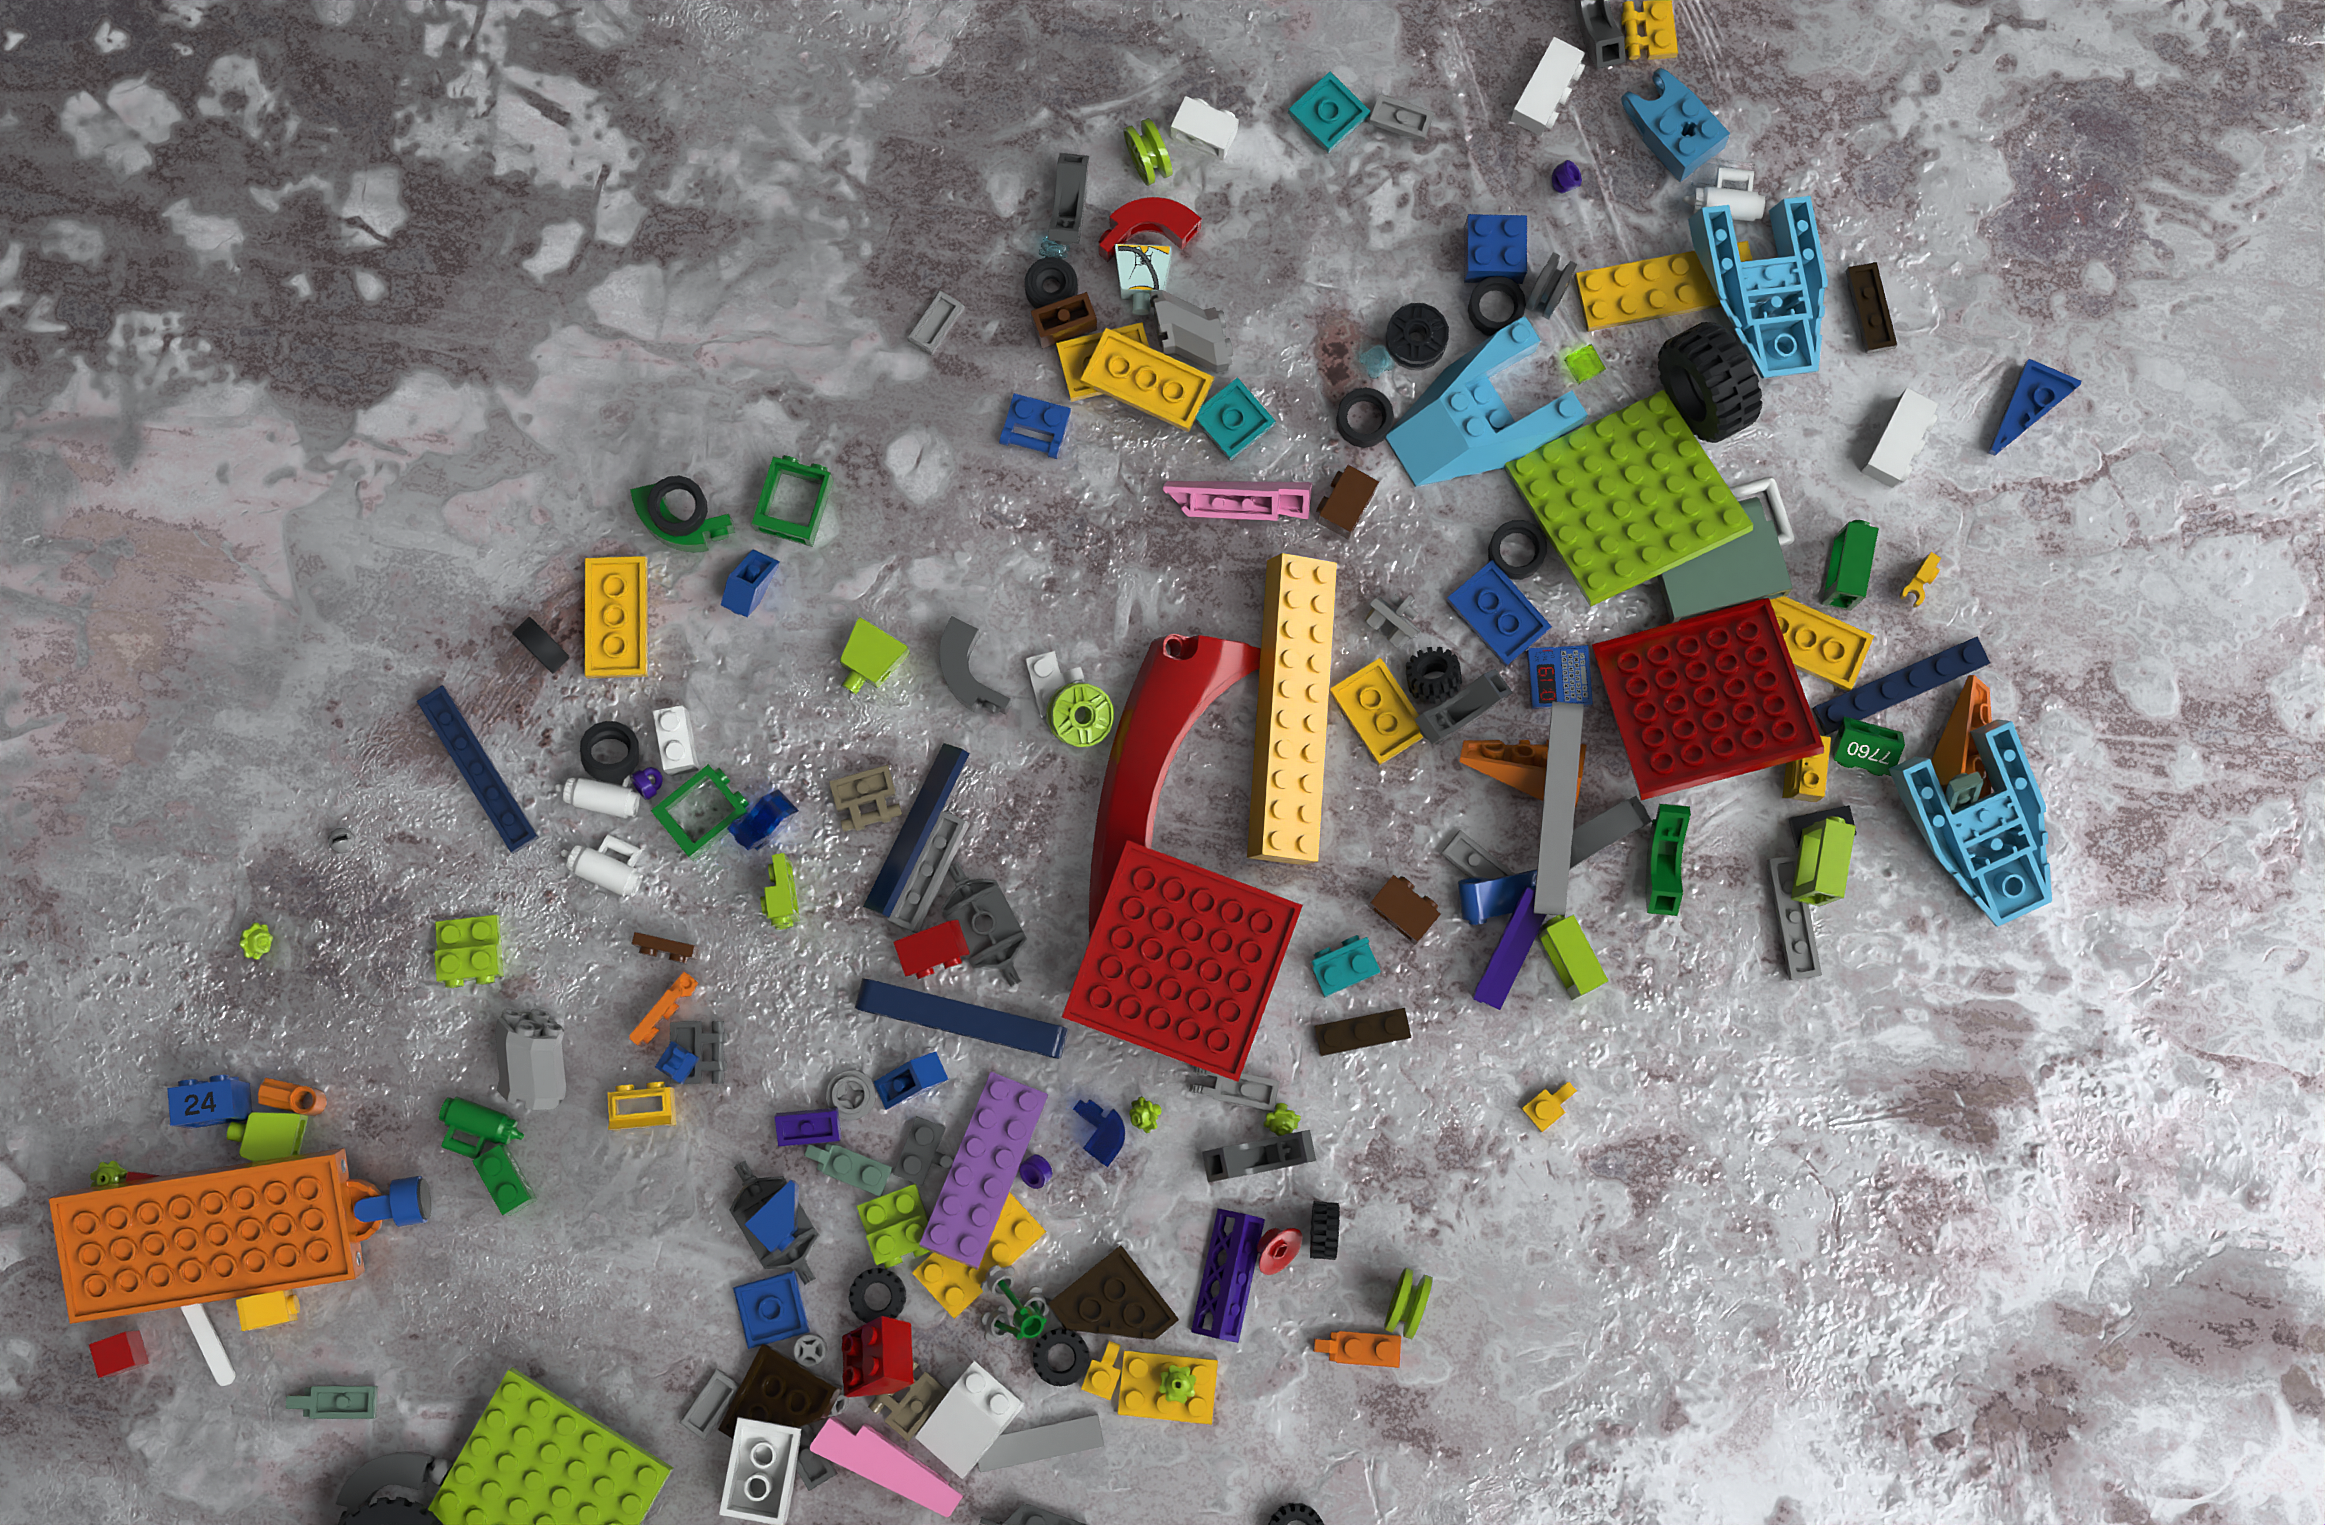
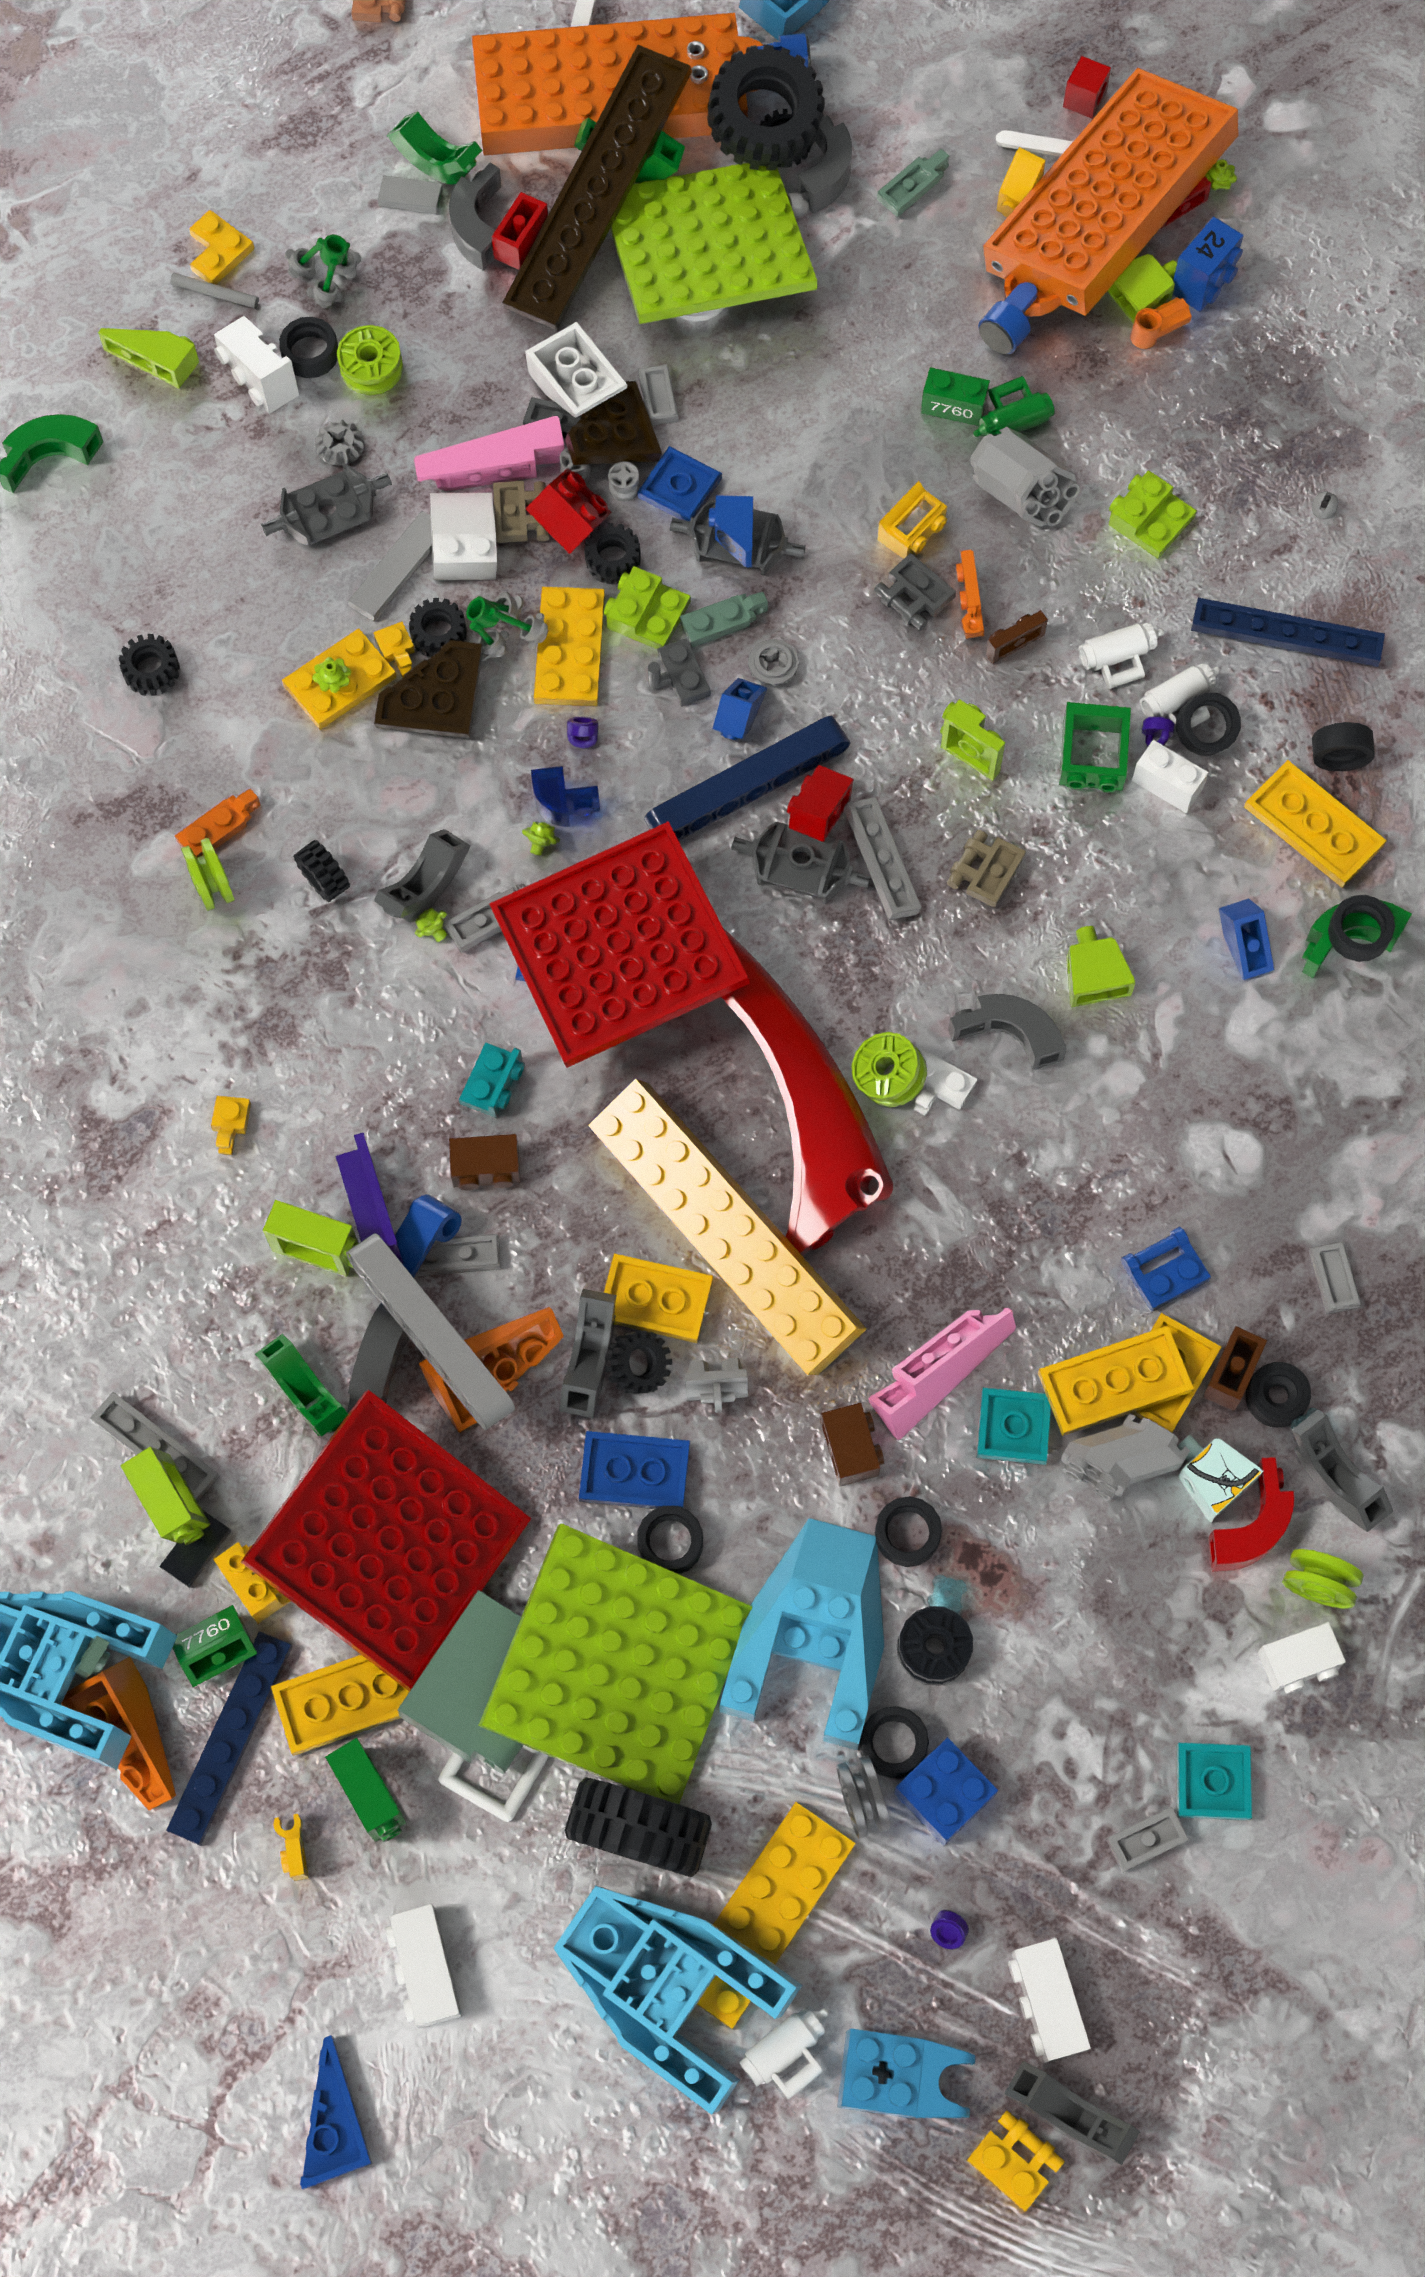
camera: 140 degrees right, 10 degrees down
lime plant [239,922,273,960] -> none
blue tile [655,1041,699,1084] -> none
clear blue brick [727,789,799,851] -> none
green window [752,455,834,547] -> none
dark purple plate [774,1108,842,1147] -> none
dark blue tile [863,743,970,918] -> none
medium lavender plate [919,1072,1048,1270] -> none
dark purple fence [1191,1208,1265,1343] -> none
red piece [1257,1228,1303,1275] -> none
dark brown plate [1314,1008,1411,1057] -> none
tile [1527,645,1593,709] -> none
clear neon green tile [1564,344,1606,385] -> none
dark brown plate [1845,262,1897,354] -> none

